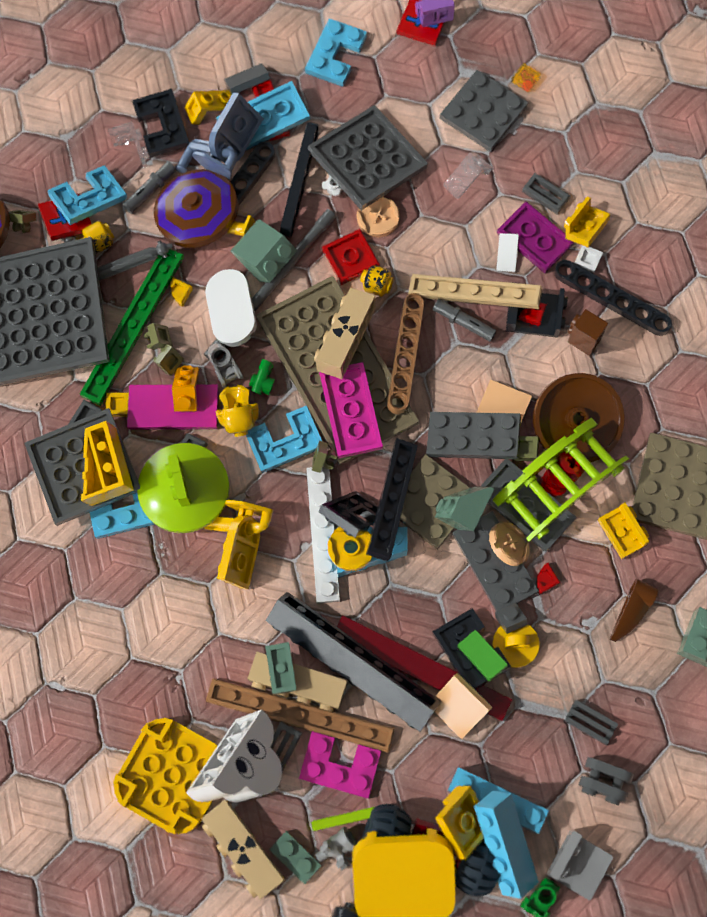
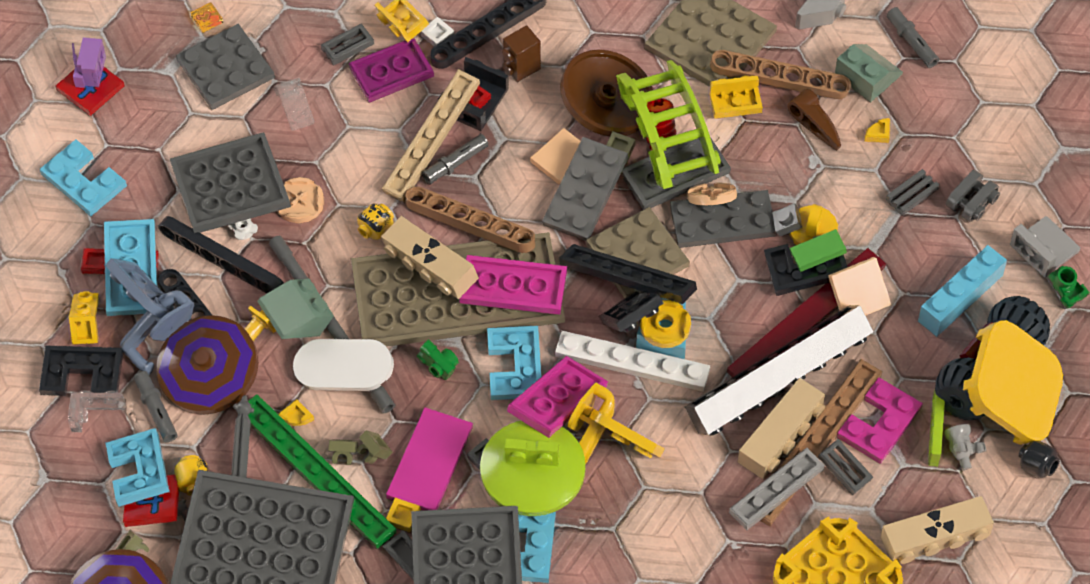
camera: 75 degrees left, 15 degrees down
yellow wedge [81,421,134,506] -> none
light orange bracket [172,365,199,412] -> none
white brick [186,710,282,802] -> none
light grey piece [208,343,243,388] -> none
yellow head [216,385,259,437] -> none
dark grey tile [224,63,270,94] -> none
sand green plate [265,642,297,695] -> none
sand green plate [269,831,322,884] -> none
olive tile [312,441,337,473] -> none
red tile [322,229,380,285] -> none
sand green slope [435,487,494,531] -> none
yellow plate [435,786,484,859] -> none
medium azure brick [474,791,539,899] -> none
white sticker [496,233,519,272] -> none
red tile [536,563,560,595] -> none
none -> dark pink tile [507,356,608,438]
none -> medium nougat beam [710,50,851,99]
none -> light grey tile [729,448,825,530]
none -> yellow tile [864,118,890,143]

